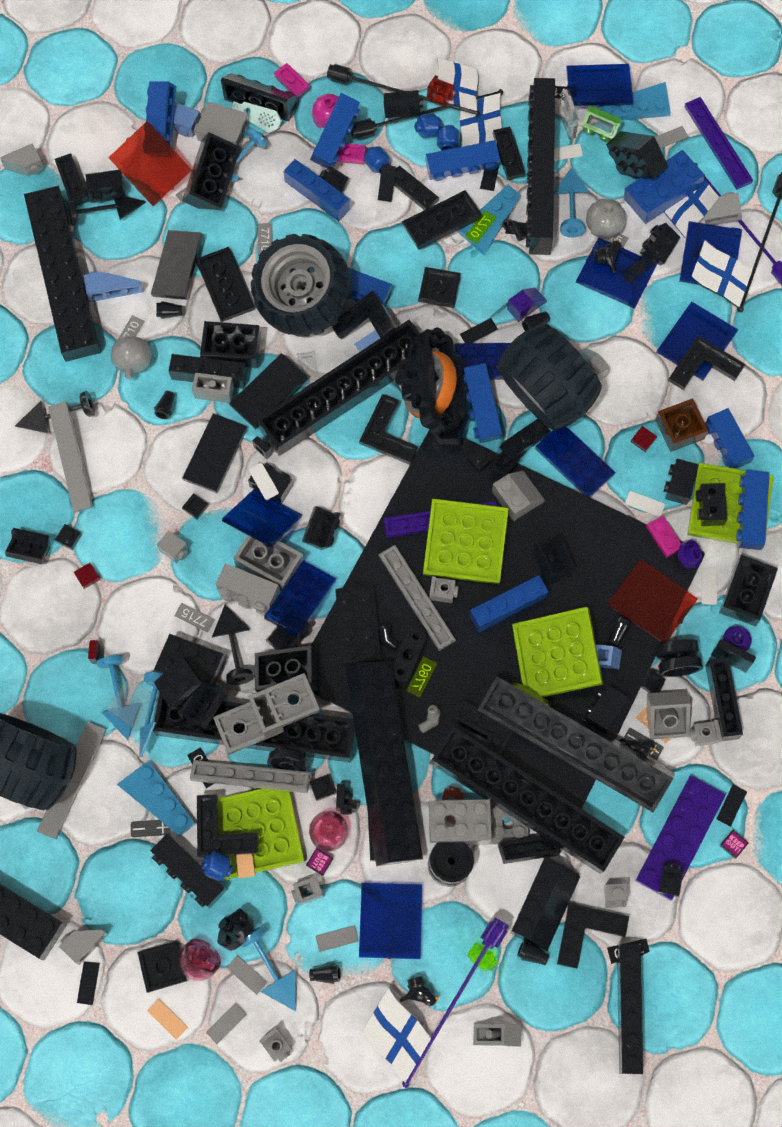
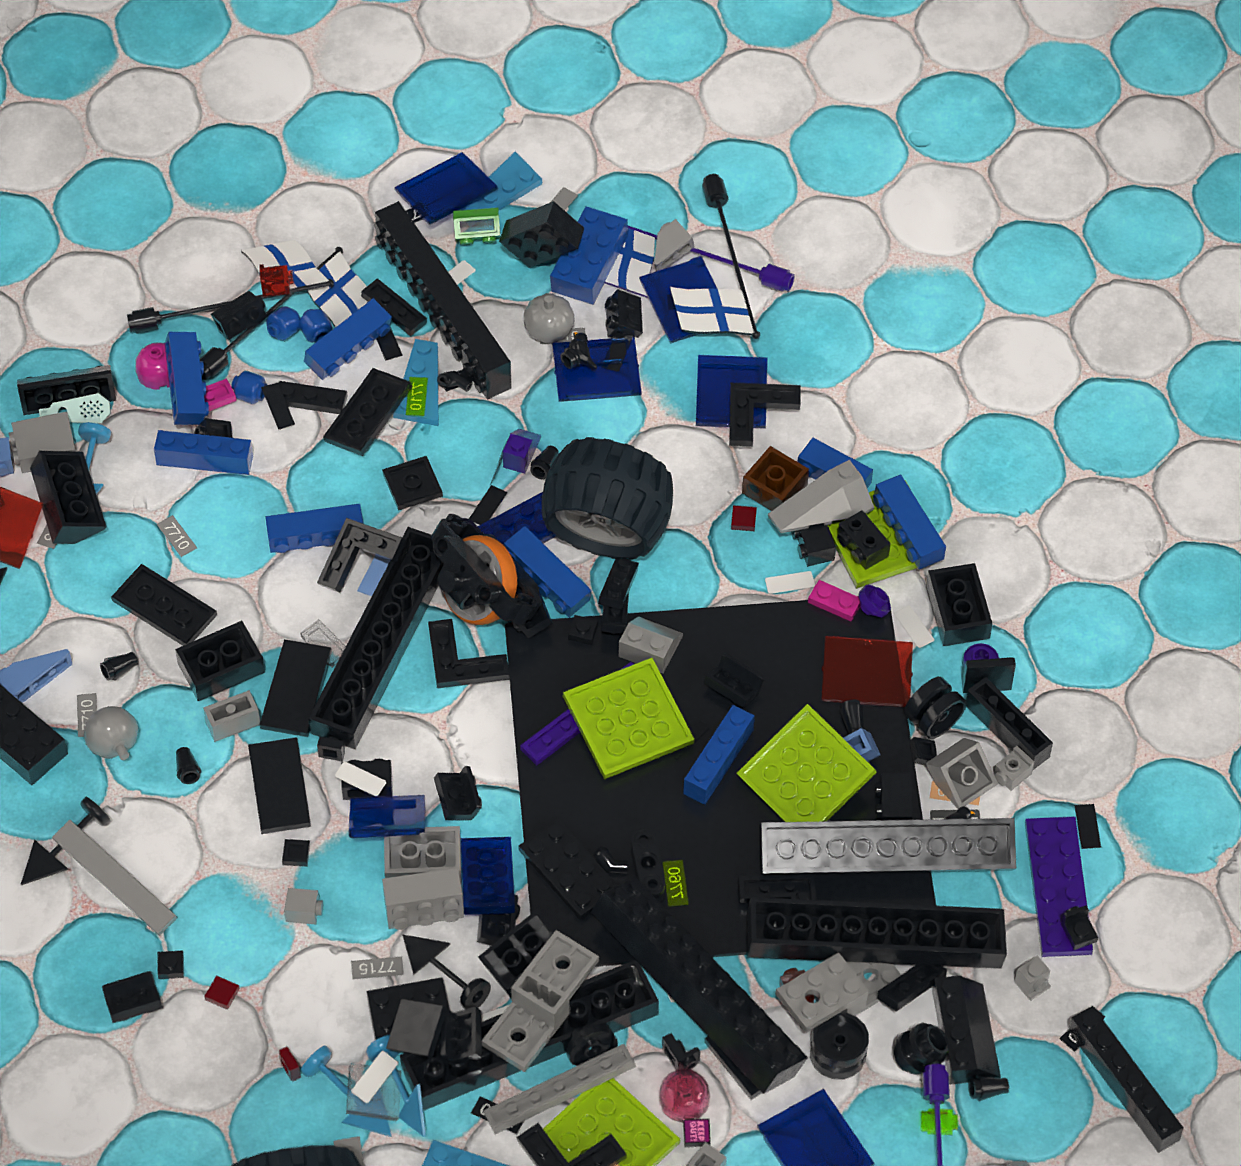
camera: 35 degrees left, 15 degrees down
black tile [151,230,203,300] -> none
black brick [168,354,247,389] -> none
wheel [251,234,352,337] -> none
dark pink plate [274,63,310,99] -> none
black plate [310,775,335,801] -> none
light grey tile [379,545,456,651] -> none
light grey arm [418,705,441,733] -> none
light grey brick [429,576,458,603] -> none
clear blue plate [535,427,616,498] -> none
dark azure piece [554,168,590,238] -> none
black plate [557,903,629,969] -> none
clear tile [559,89,579,140] -> none
dark purple tile [684,97,753,190] -> none
tile [720,830,749,859] -> none
none -> white sticker [351,1051,398,1103]
none -> light grey wedge [768,460,874,533]
none -> black piece [894,1023,949,1075]

